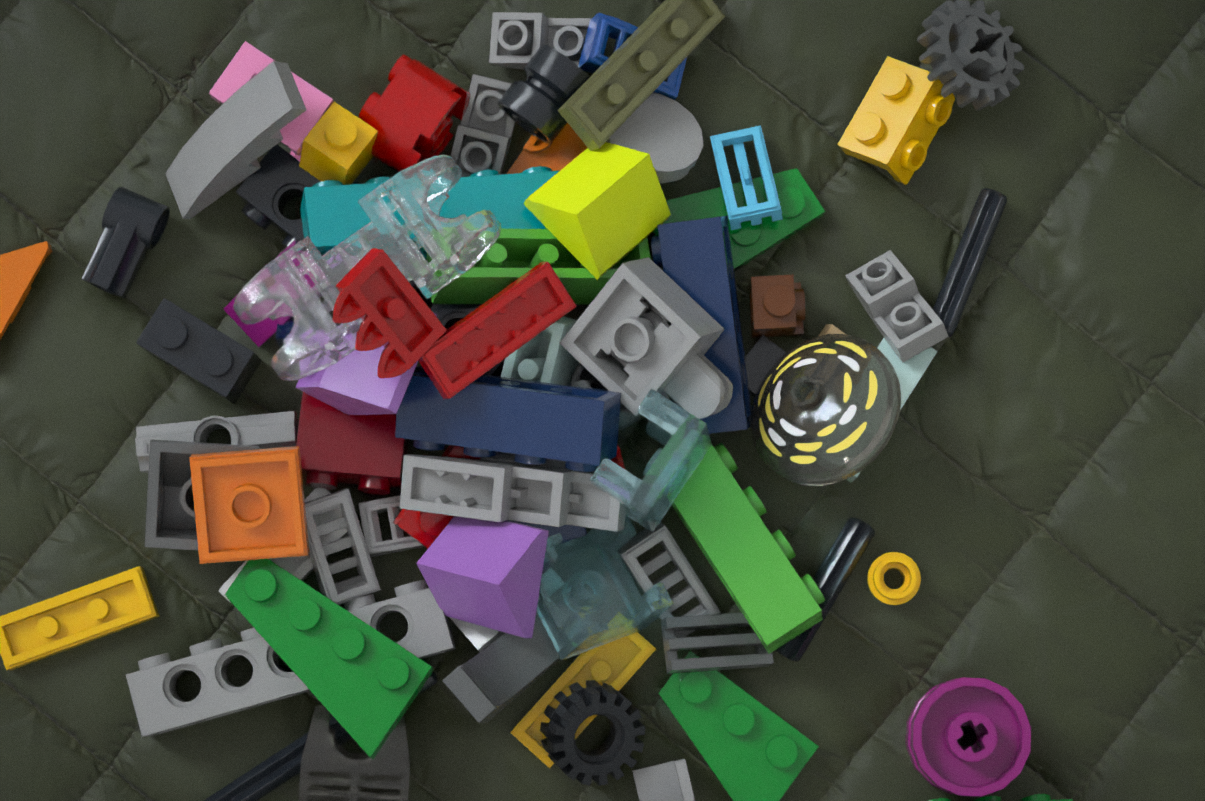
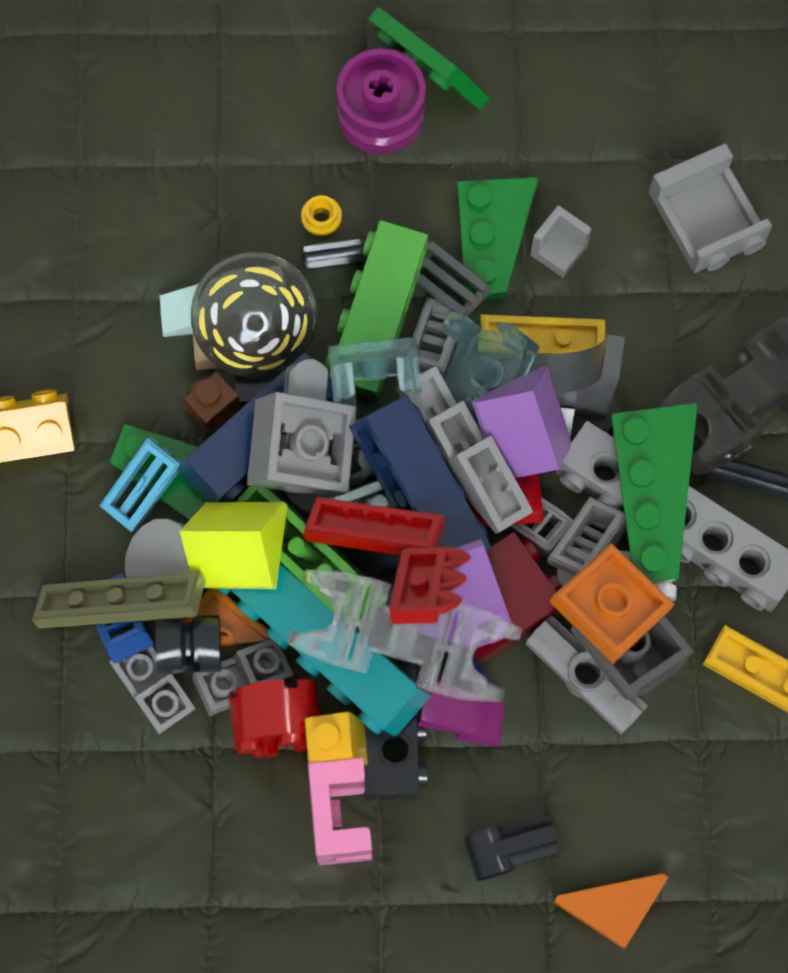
camera: 135 degrees left, 10 degrees down
black brick [136,298,262,405] -> none
light grey slope [165,61,306,219] -> none
black tyre [540,680,645,786] -> none
light grey slope [845,250,948,362] -> none
black axle [933,188,1007,337] -> none

